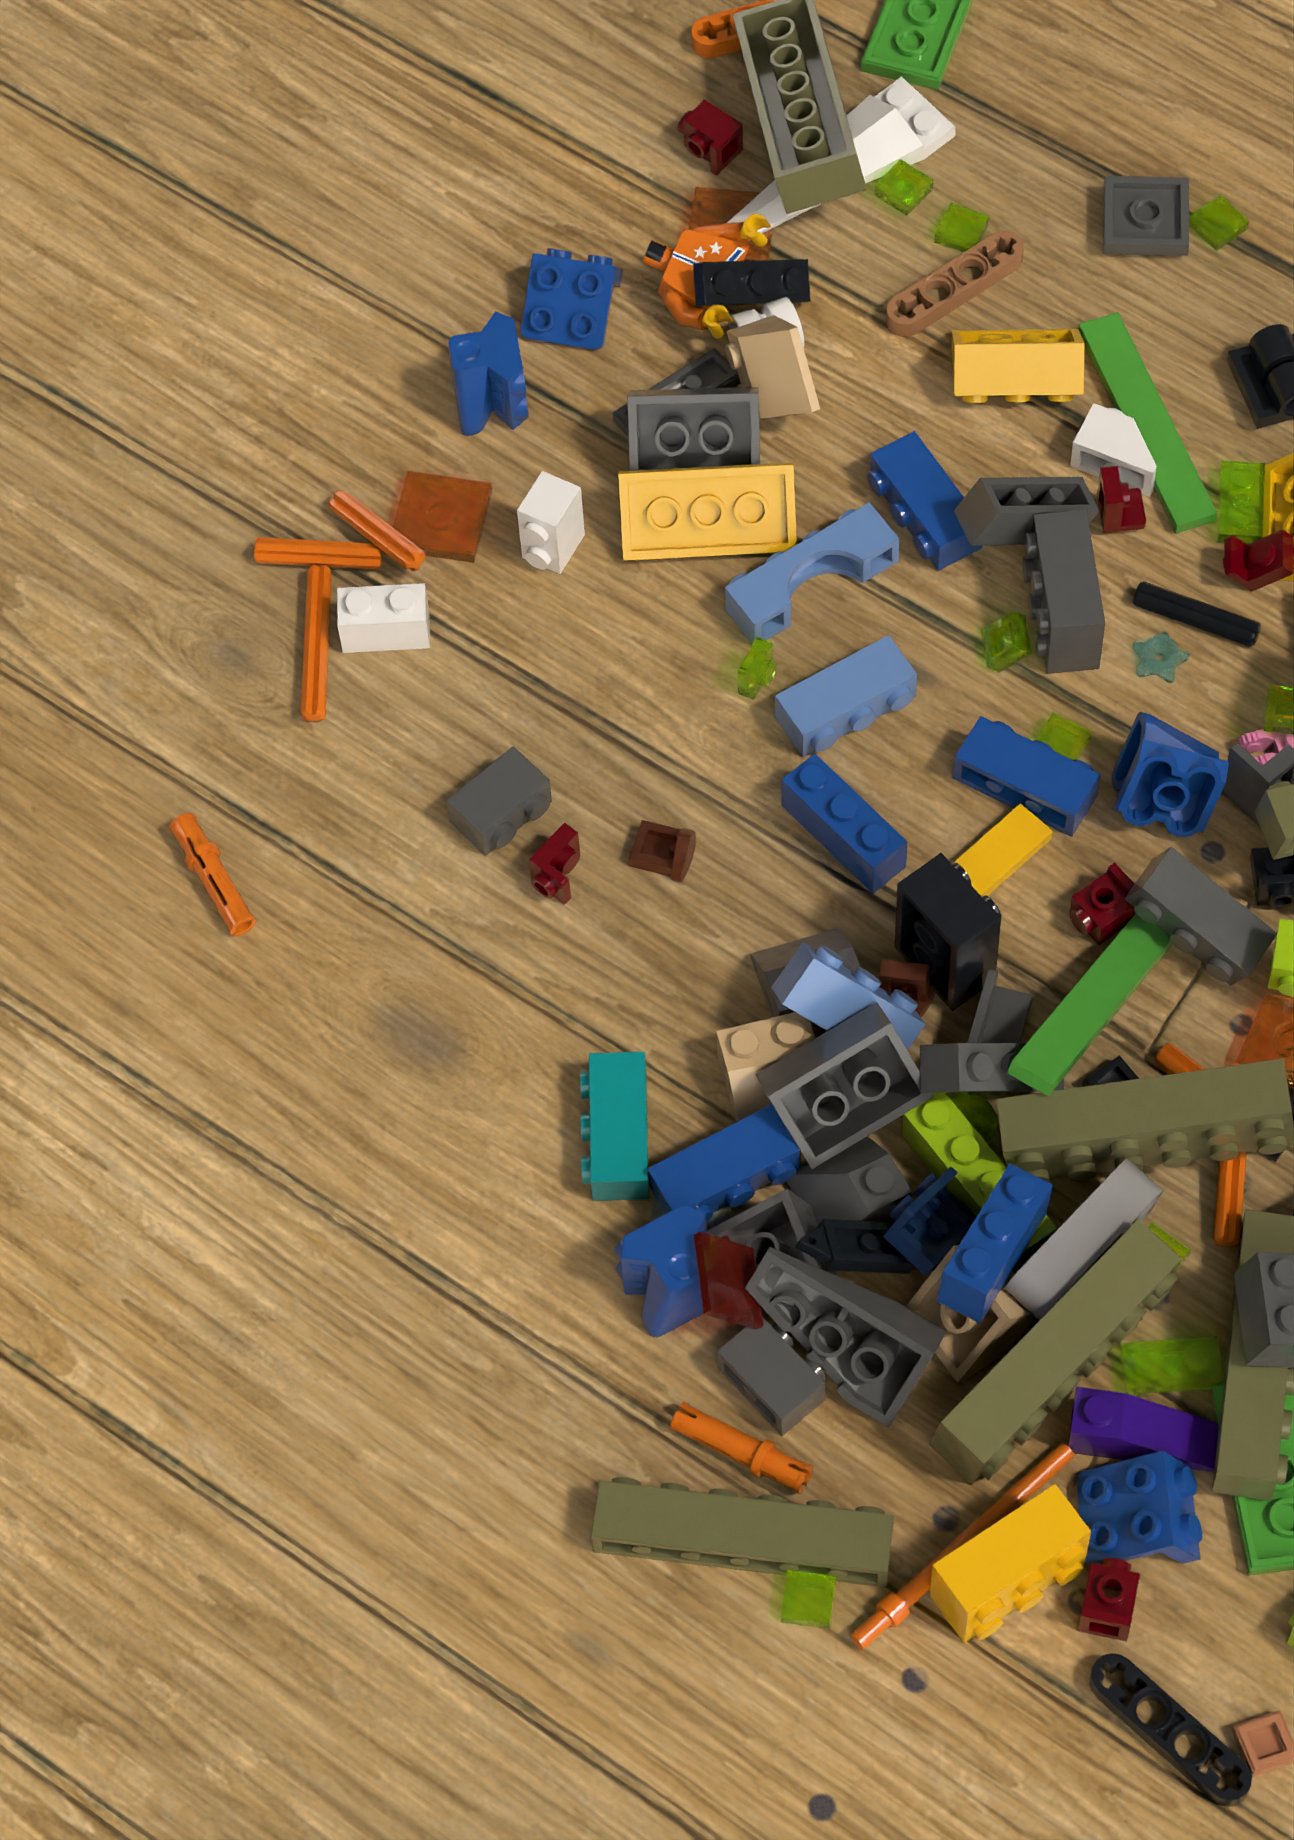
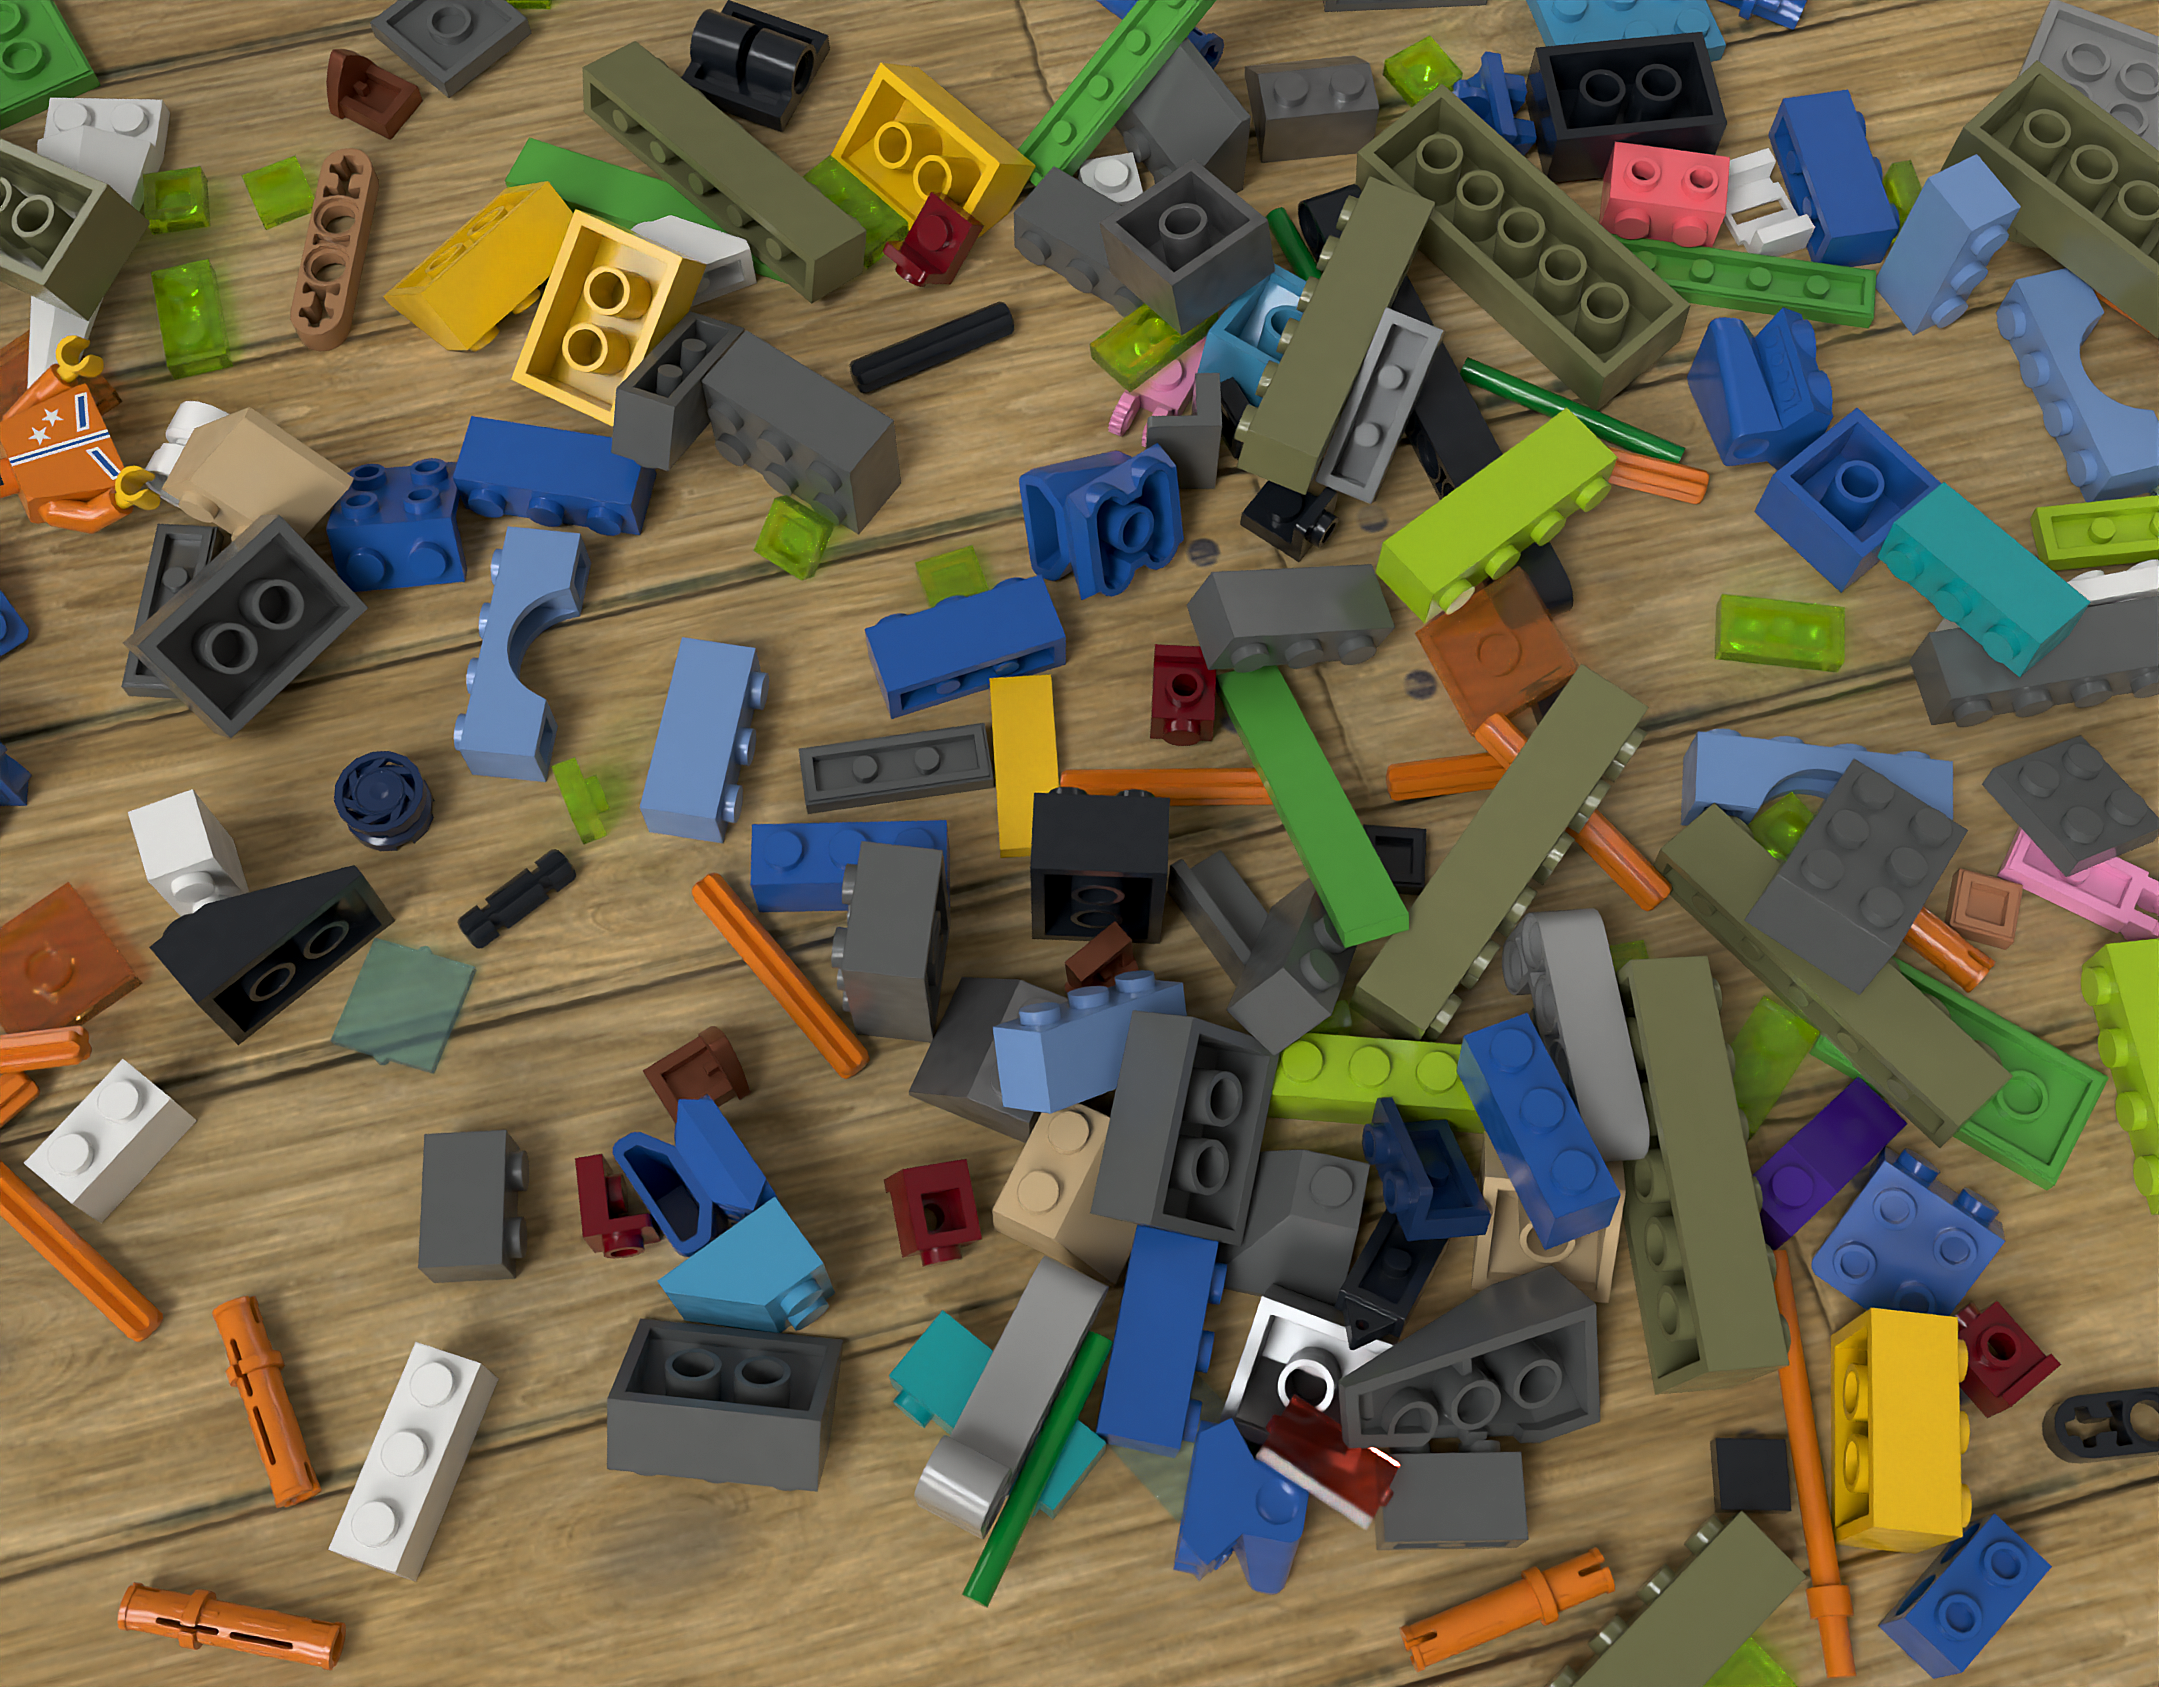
camera: 55 degrees left, 5 degrees up
yellow plate [618,462,797,561] -> none
black plate [693,259,811,307] -> none
dark red bracket [1097,466,1146,533] -> none
clear light blue plate [1133,632,1190,683] -> none
none -> black slope [149,865,395,1045]
none -> clear neon green plate [151,259,233,380]
none -> orange pin [212,1296,322,1508]
none -> copper tile [326,49,423,140]
none -> blue bracket [326,458,467,592]
none -> white brick [328,1342,498,1582]
none -> clear light blue piece [330,938,477,1074]
none -> dark blue wheel [334,751,435,851]
none -> black axle [457,849,576,949]
none -> yellow brick [511,209,707,426]
none -> olive brick [582,41,867,304]
none -> dark grey slope [607,1318,843,1492]
none -> blue piece [612,1094,780,1257]
none -> dark azure slope [657,1197,835,1333]
none -> orange axle [691,872,870,1079]
none -> dark grey tile [799,723,994,814]
none -> dark grey brick [831,841,951,1043]
none -> dark red brick [884,1159,982,1267]
none -> light grey beam [914,1255,1109,1539]
none -> green bar [962,1331,1113,1608]
none -> orange axle [1060,768,1273,806]
none -> black tile [1710,1438,1792,1514]
none -> blue brick [1878,1513,2052,1679]

